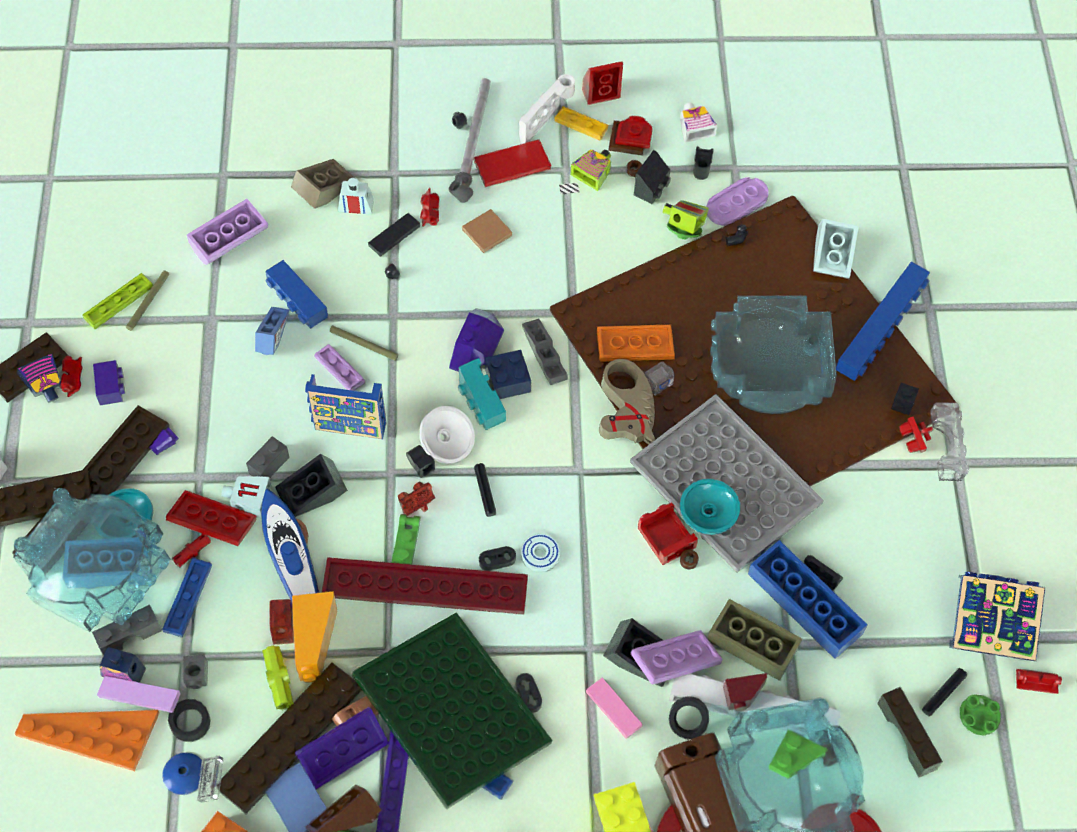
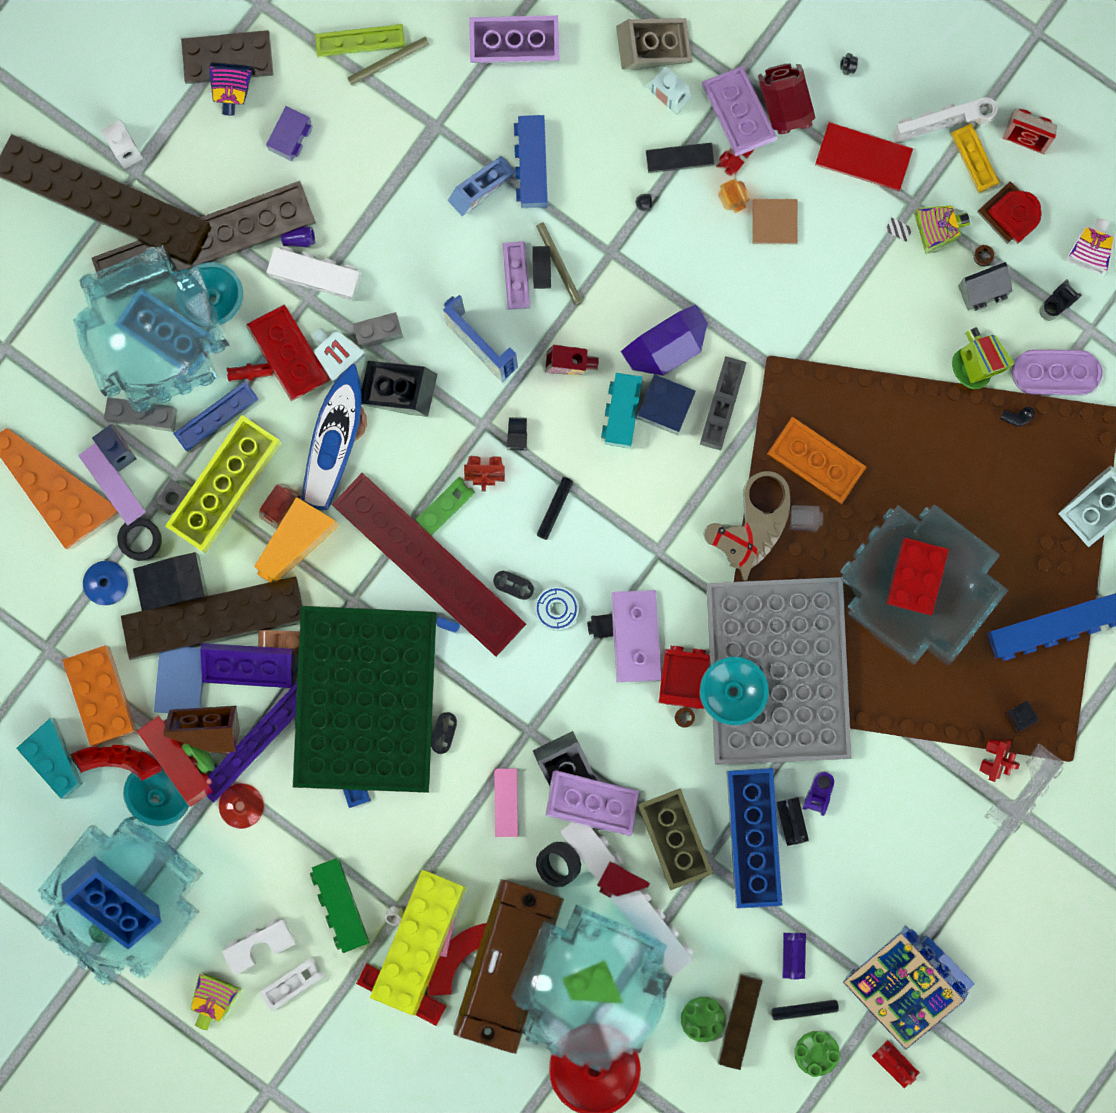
camera: 45 degrees right, 25 degrees up
red hinge [60,356,83,397] -> none
clear tile [197,756,224,803] -> none
lime piece [262,645,294,710] -> none
white dish [419,406,475,464] -> none
flat silver piece [449,78,491,203] -> none
none -> black slope [133,552,208,611]
none -> neon yellow brick [165,415,282,554]
none -> white brick [266,246,361,301]
none -> blue tile [436,617,460,634]
none -> black tyre [532,246,551,289]
none -> dark red torso [545,345,599,375]
none -> black bracket [587,614,614,639]
none -> lavender plate [611,590,661,683]
none -> bright green dish [681,997,726,1042]
none -> lavender tile [702,66,777,156]
none -> clear orange head [718,178,751,213]
none -> dark red brick [758,63,816,135]
none -> dark purple hinge [782,932,806,980]
none -> dark purple piece [802,771,835,816]
none -> red brick [885,538,949,616]

